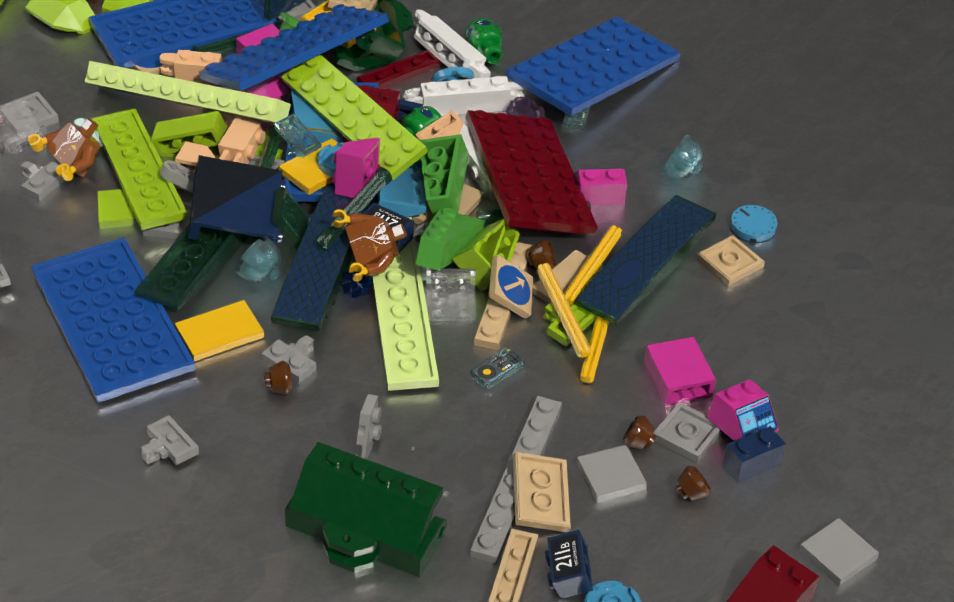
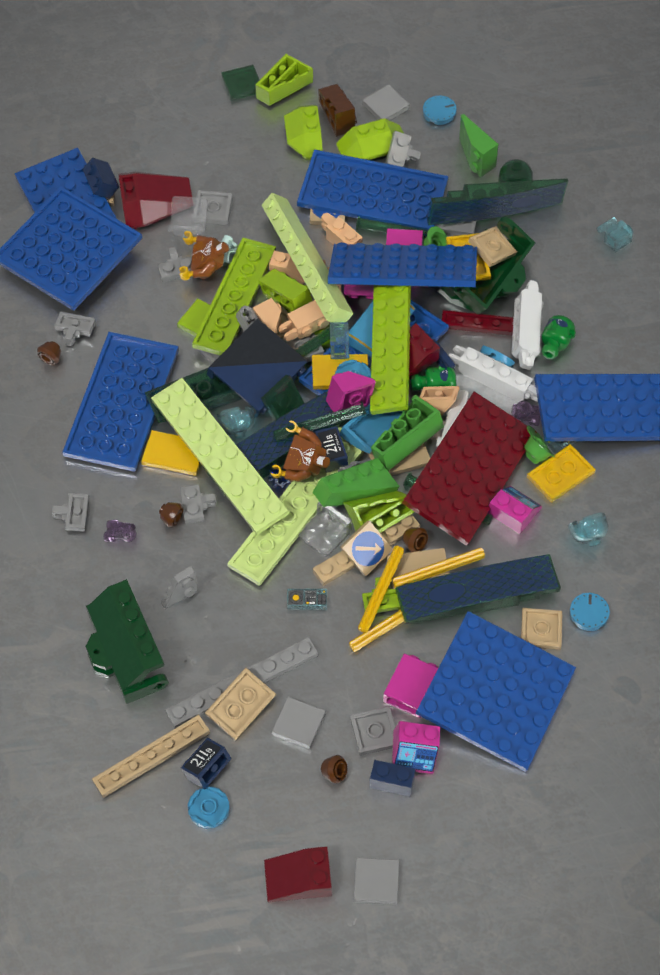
camera: 45 degrees right, 15 degrees up
reddish brown cone [623,415,656,450] -> none
none -> clear purple plate [103,520,137,542]
none -> yellowish green plate [151,378,289,535]
none -> light nougat slope [269,250,305,285]
none -> blue plate [415,611,576,772]
none -> bright green piece [524,425,555,464]
none -> yellow tile [527,444,596,503]

